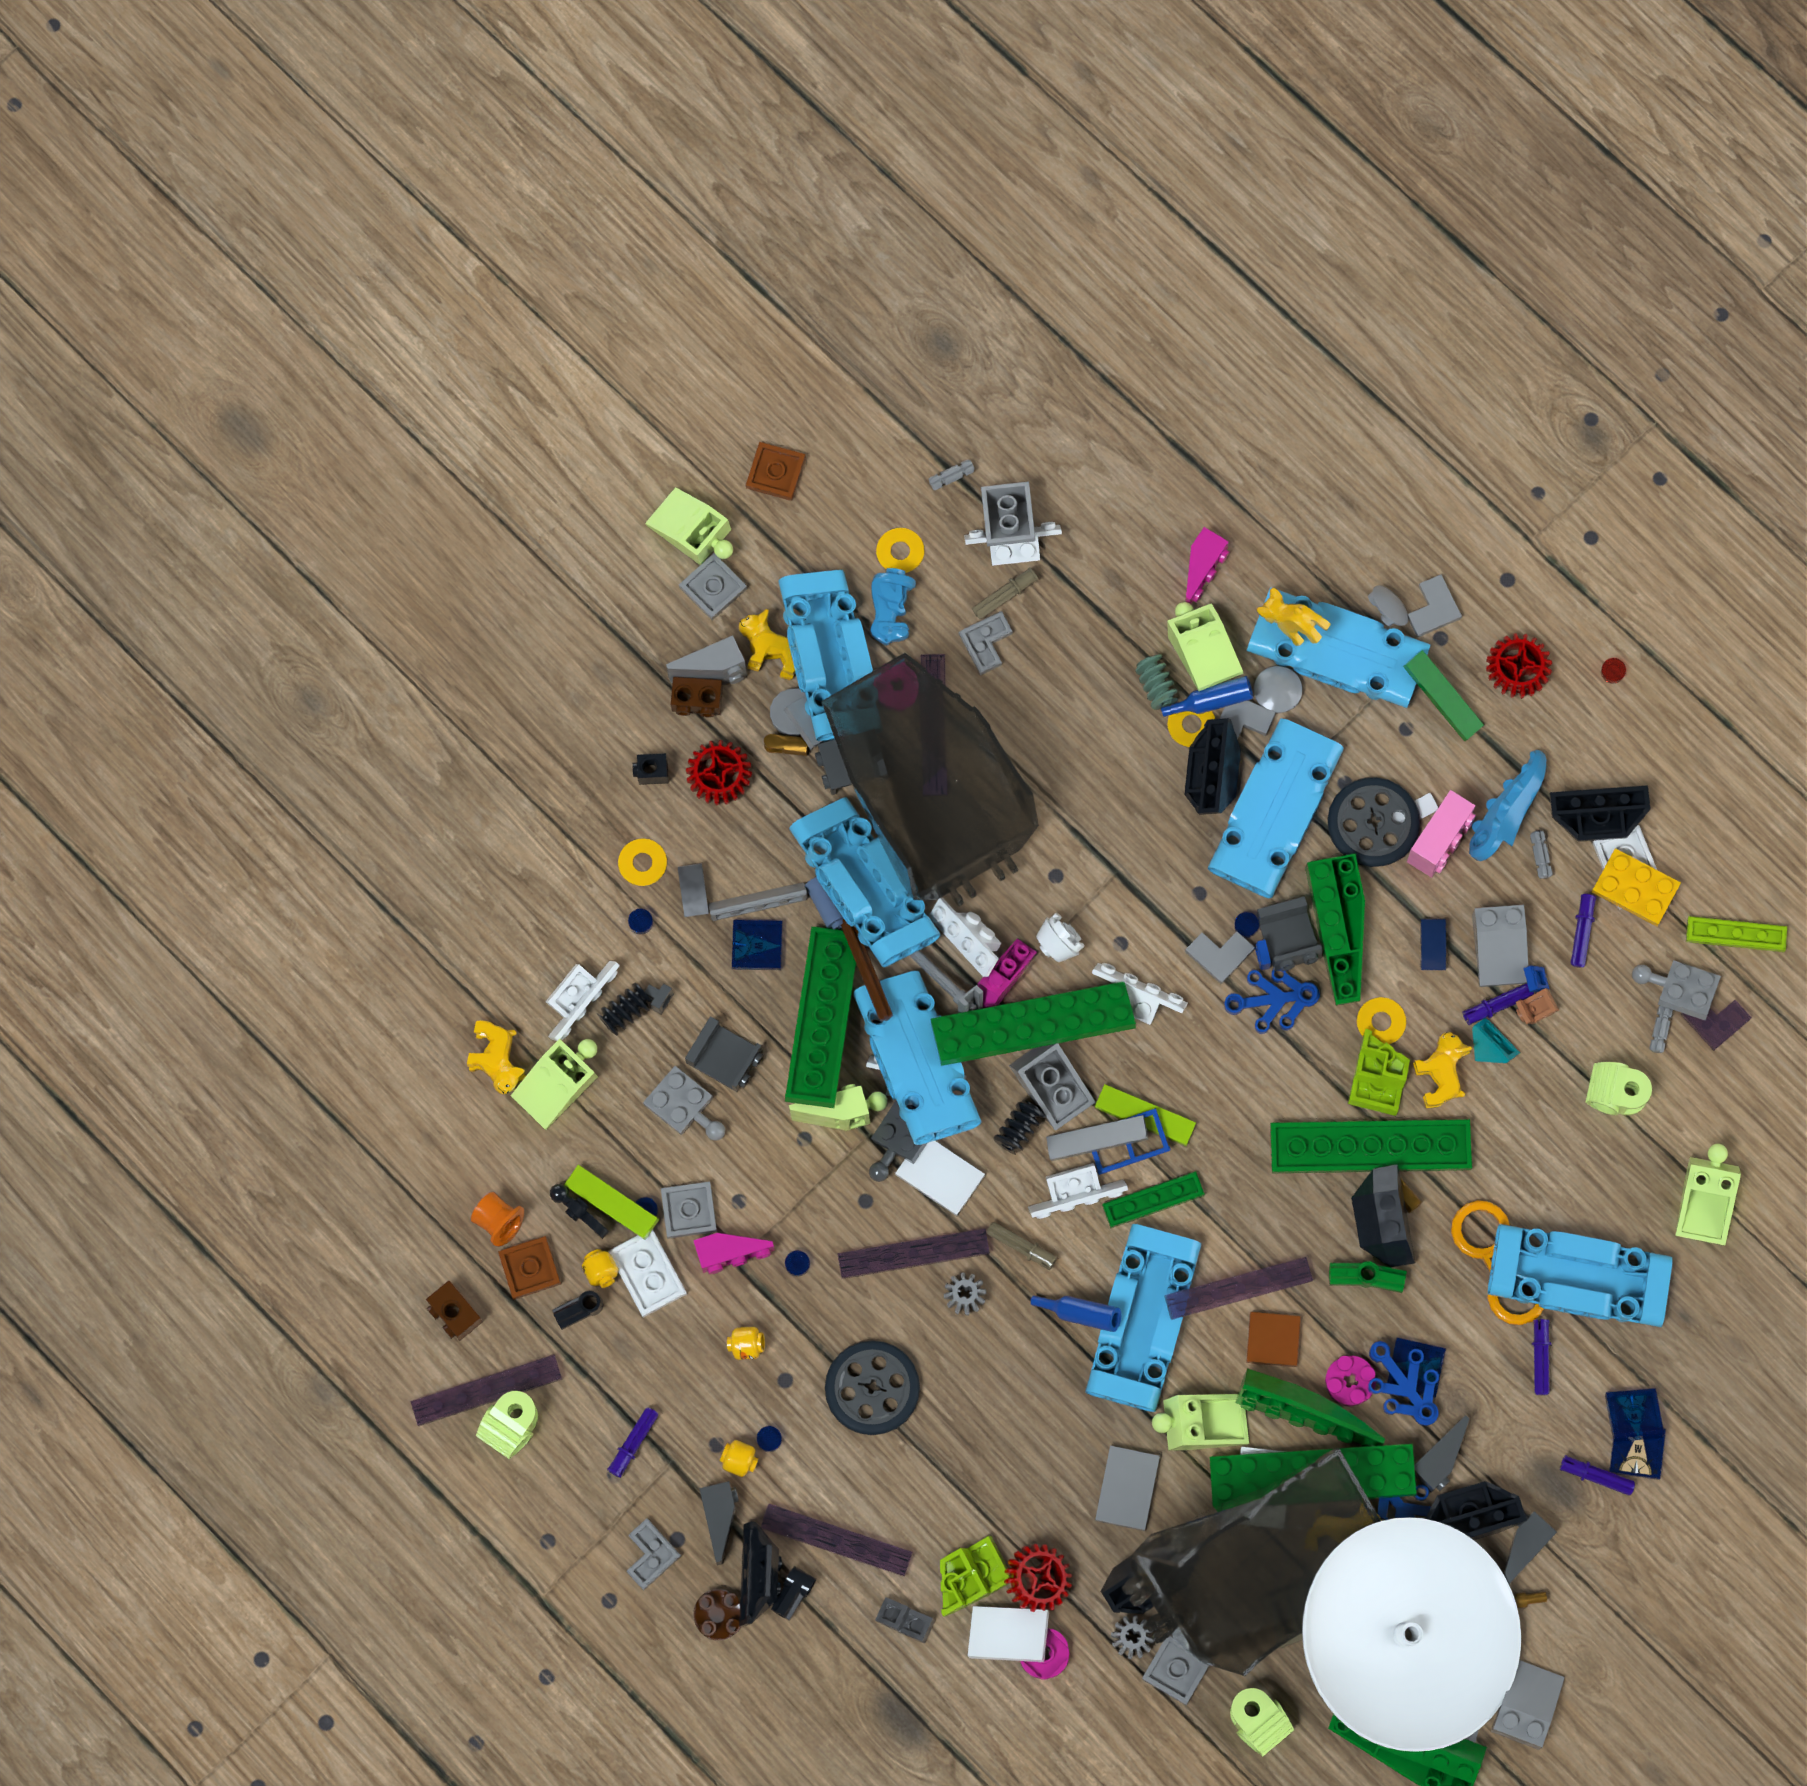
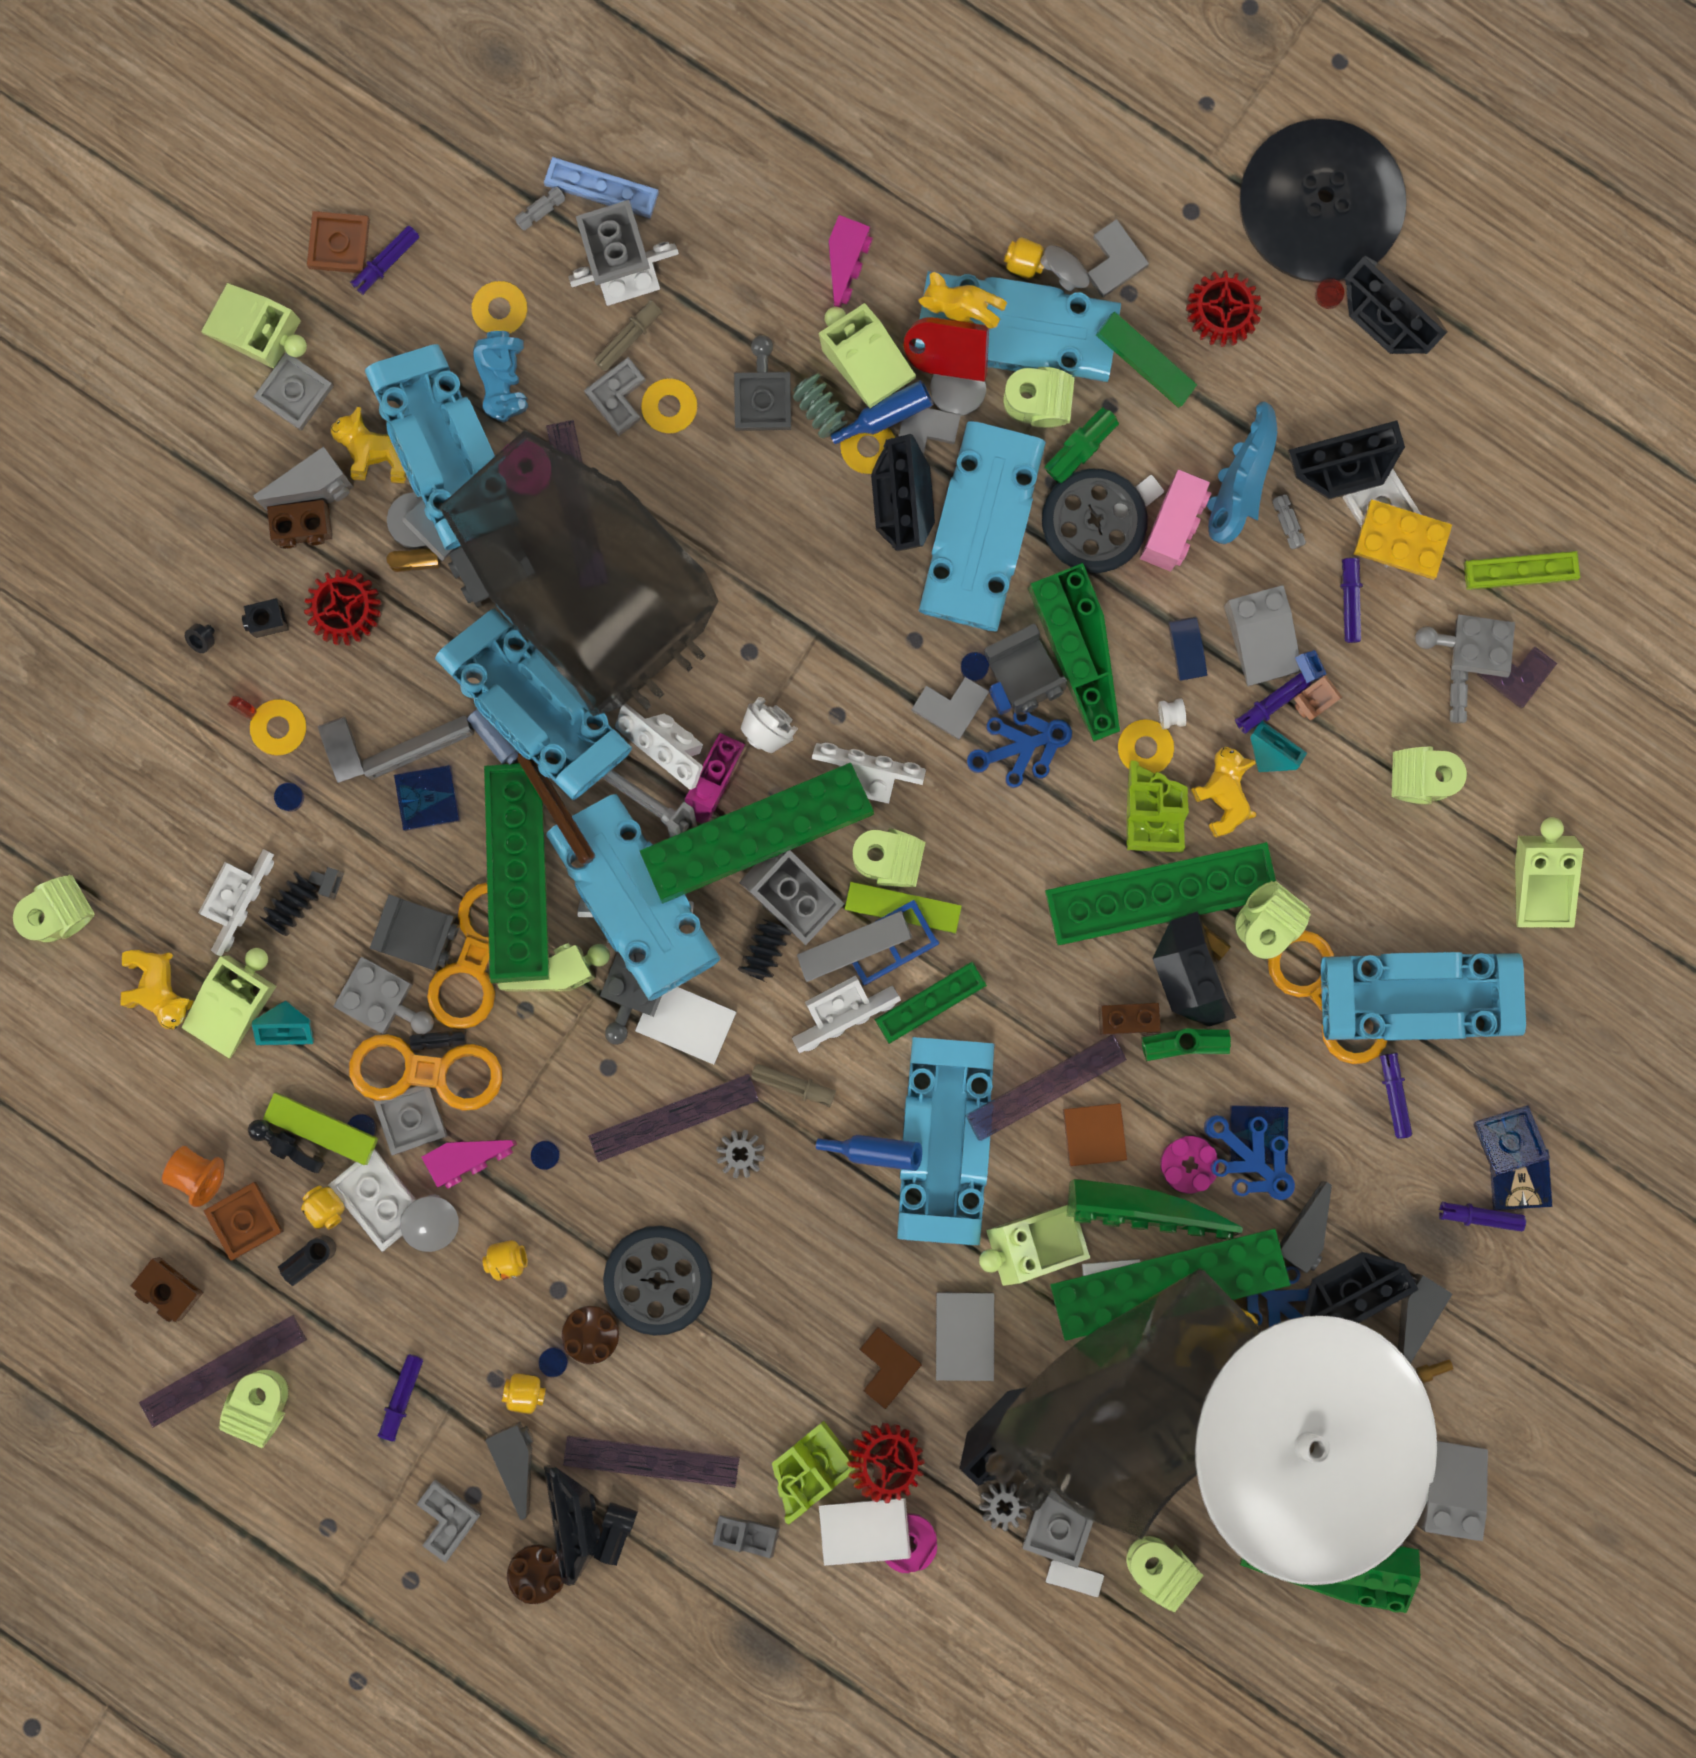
camera: 20 degrees left, 10 degrees up
none -> yellowish green piece [13,875,95,942]
none -> black tile [184,624,215,654]
none -> clear red tile [227,696,257,720]
none -> teal slope [252,1001,314,1045]
none -> light orange bar [349,1034,503,1111]
none -> dark purple axle [350,226,419,295]
none -> light grey dish [401,1194,459,1252]
none -> black axle [409,1030,467,1051]
none -> light orange bar [427,882,495,1030]
none -> light blue tile [544,157,659,219]
none -> reddish brown dish [562,1306,619,1364]
none -> yellow piece [641,379,697,433]
none -> dark grey plate [734,335,791,431]
none -> yellowish green piece [853,828,926,887]
none -> reddish brown tile [859,1327,922,1410]
none -> red tile [904,317,989,382]
none -> yellow head [1003,237,1044,279]
none -> yellowish green piece [1003,367,1075,428]
none -> green piece [1044,407,1120,484]
none -> white sticker [1046,1560,1104,1597]
none -> reddish brown brick [1098,1003,1161,1035]
none -> white wheel [1158,698,1186,729]
none -> yellowish green piece [1235,881,1311,959]
none -> black dish [1239,119,1406,283]
none -> black wedge [1345,256,1448,354]

